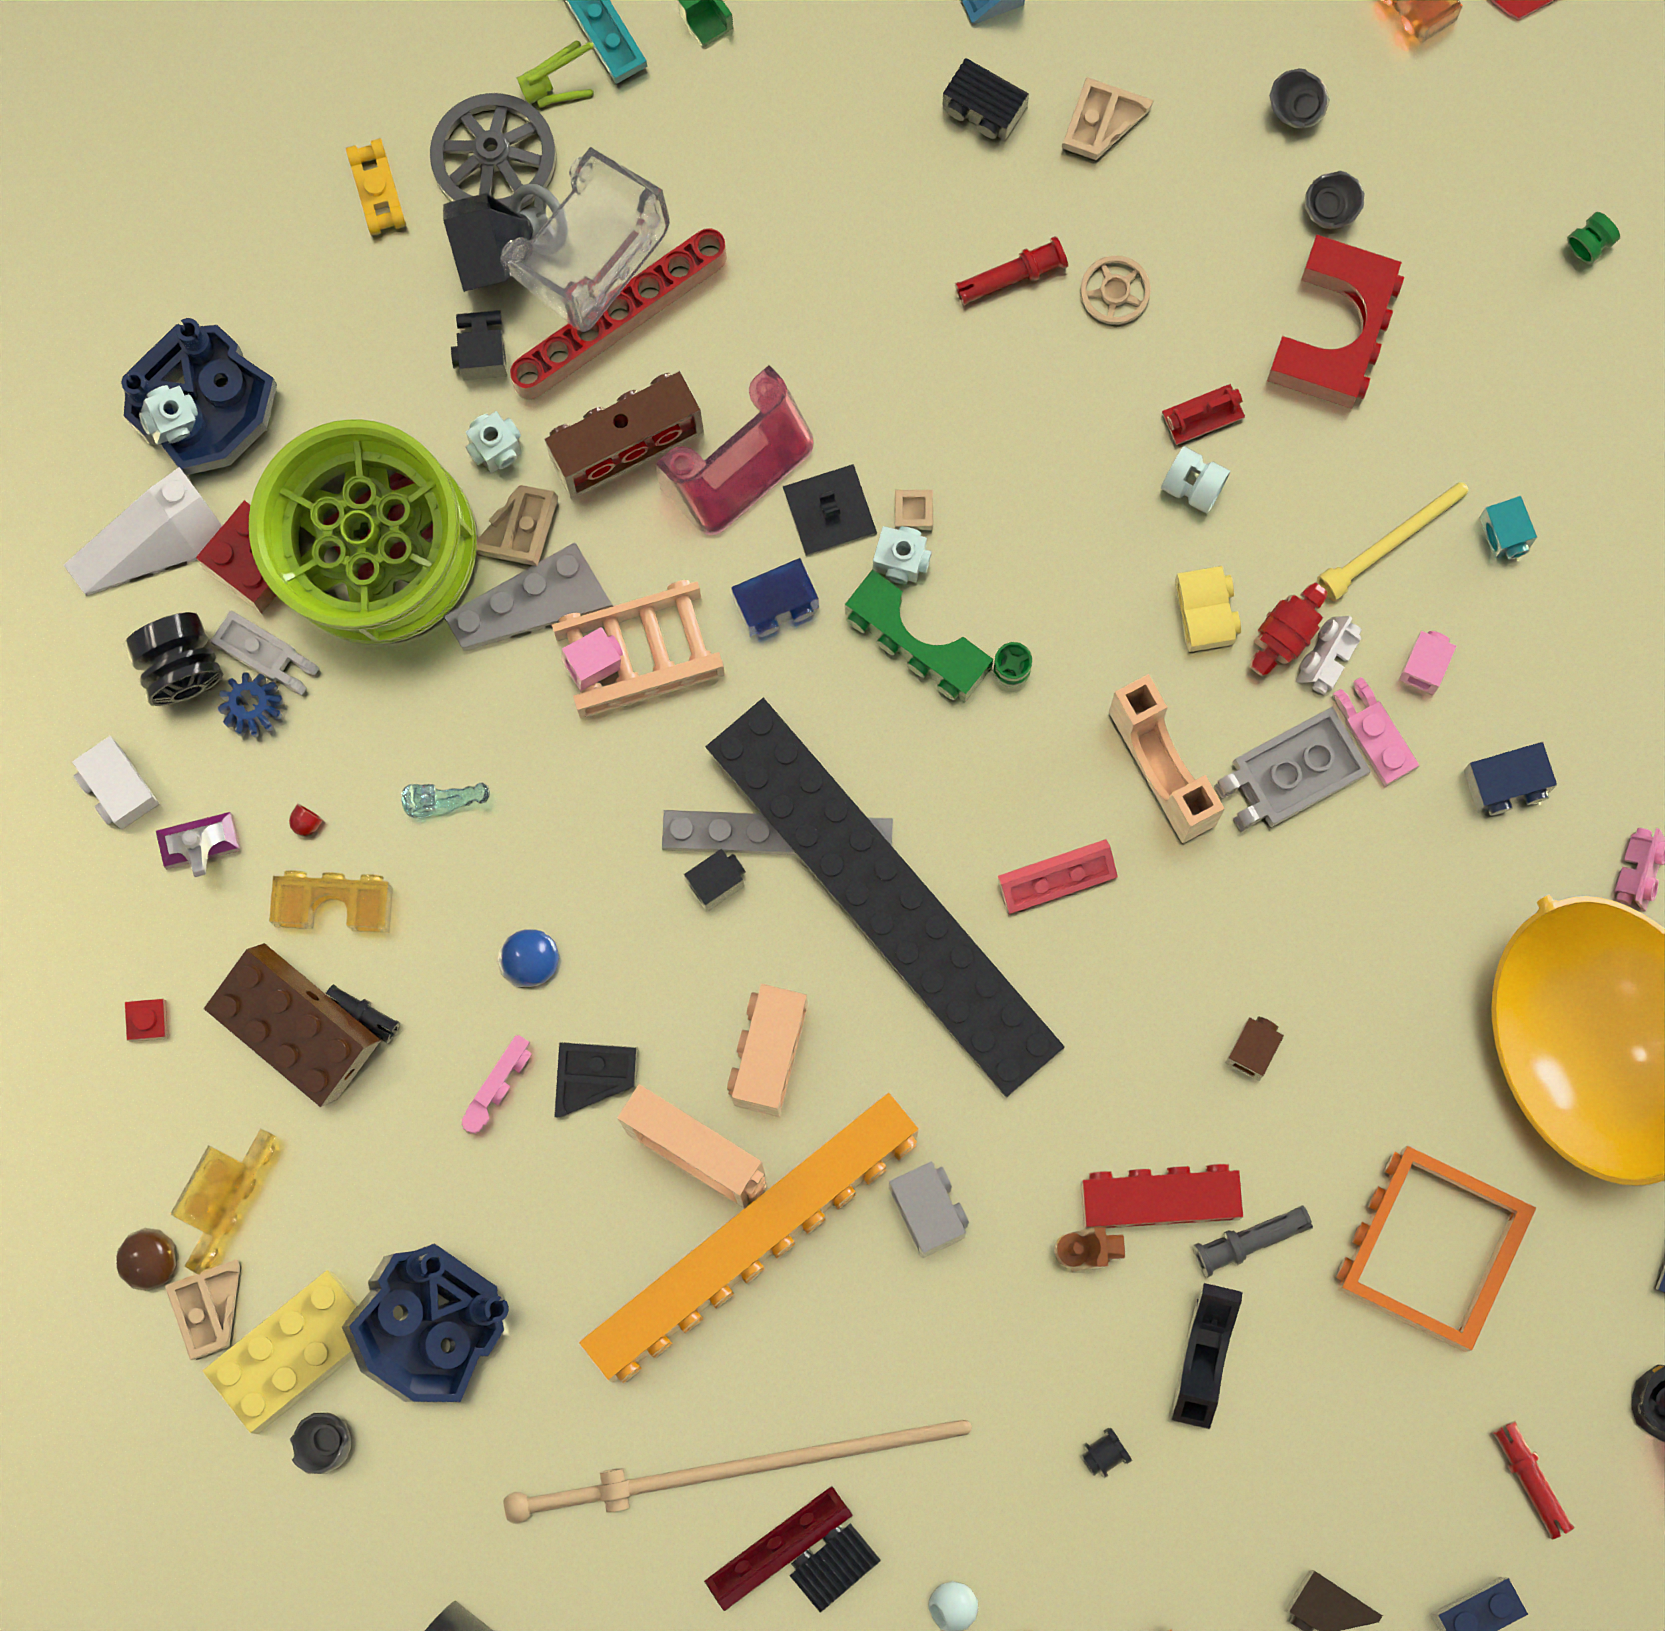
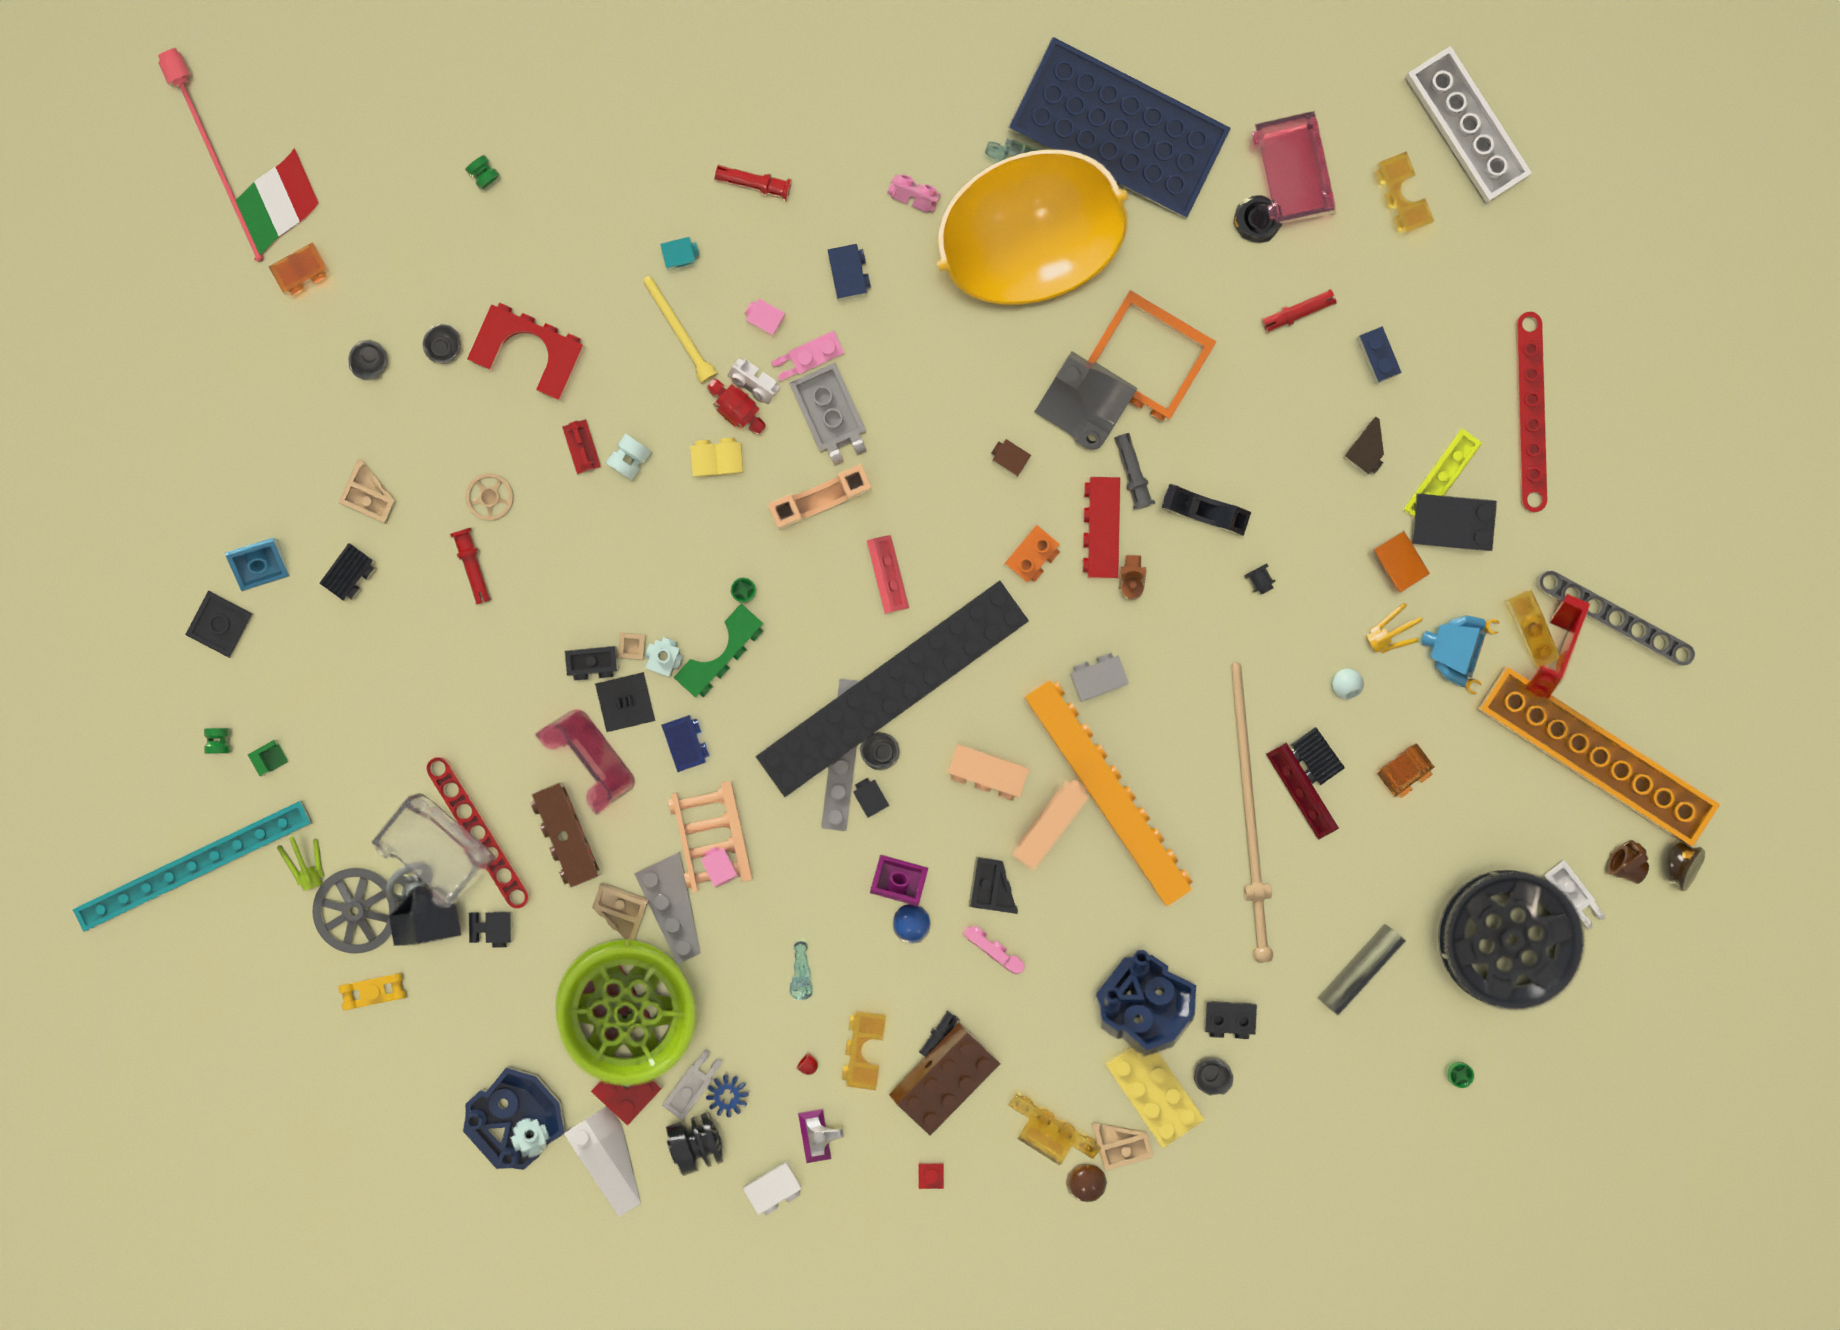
camera: 85 degrees left, 10 degrees up
light aqua brick [465,411,522,474] -> none
none -> black brick [565,646,619,681]
none -> red pin [714,165,792,201]
none -> dark grey hair [860,732,900,770]
none -> magenta slope [870,855,929,906]
none -> orange brick [1004,525,1060,583]
none -> dark grey slope [1034,351,1138,450]
none -> black brick [1204,1001,1257,1039]

